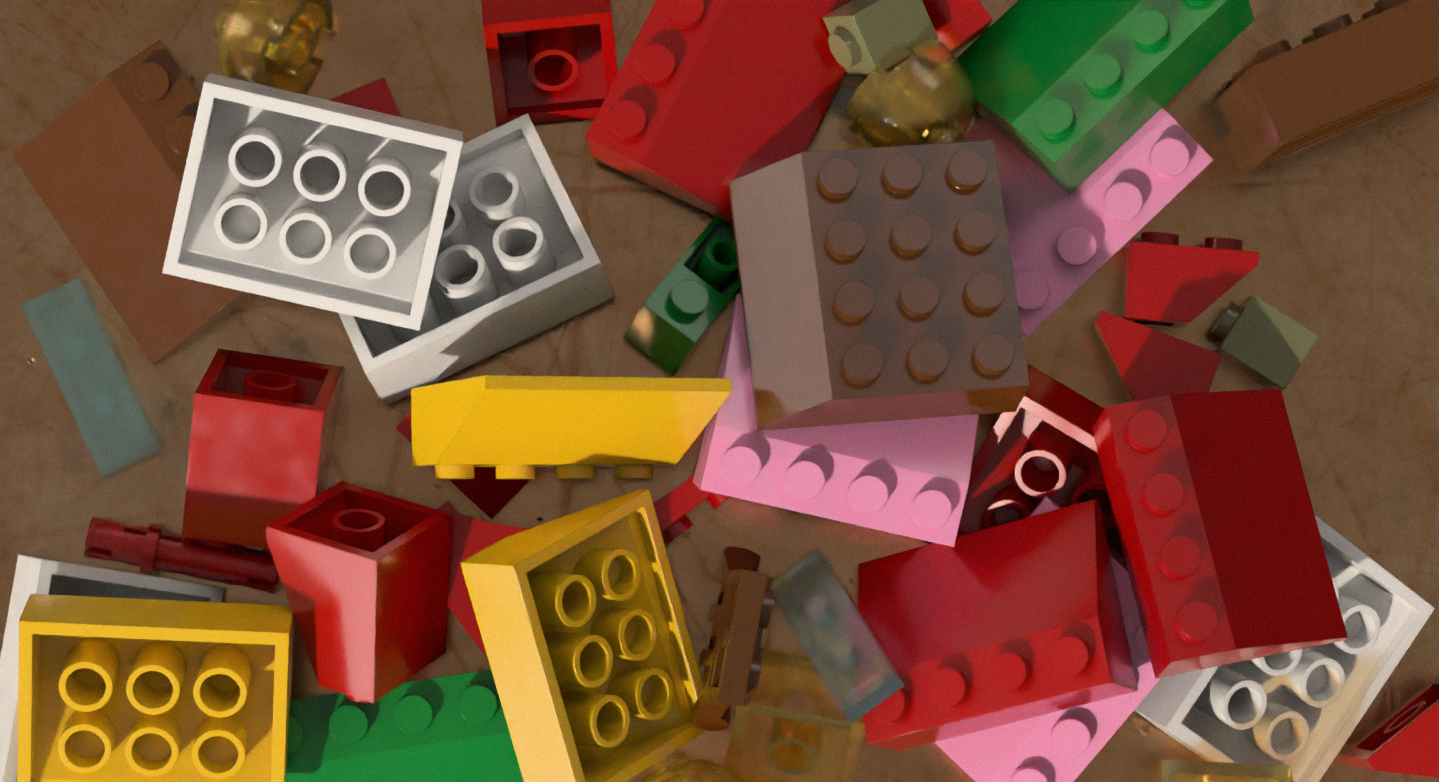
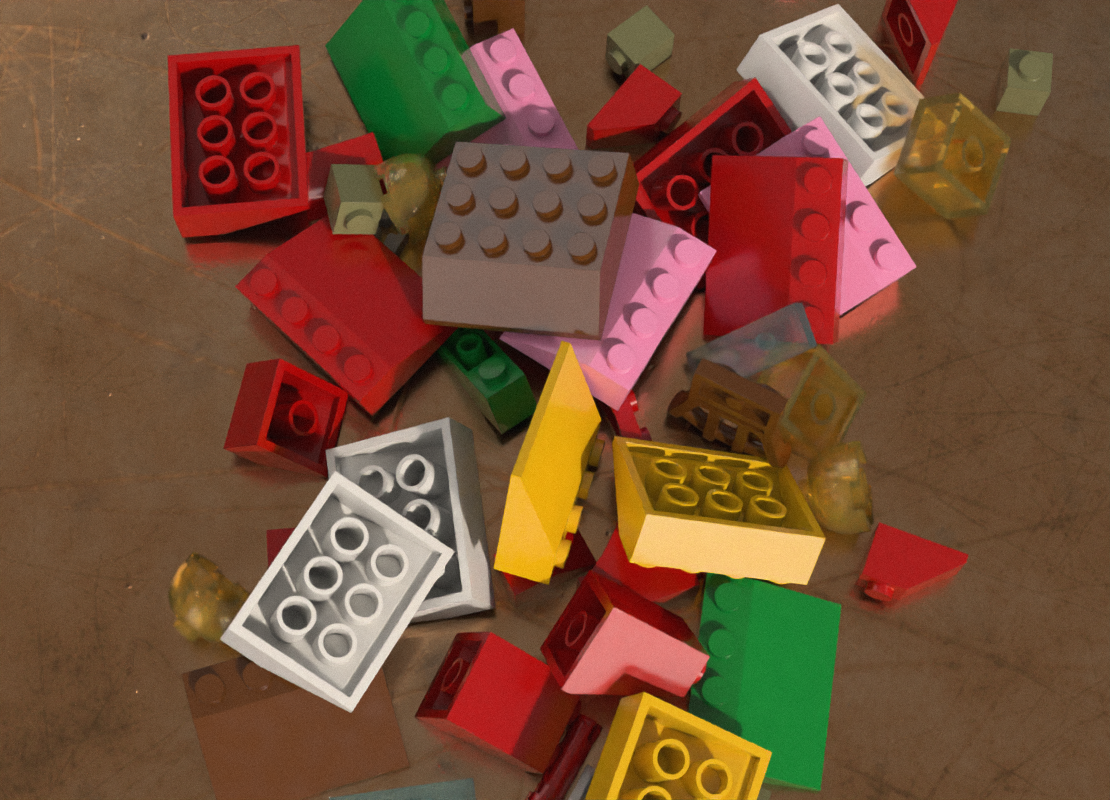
camera: 70 degrees left, 15 degrees down
red slope [1092,388,1348,679] -> none
red slope [1118,232,1259,328] -> none

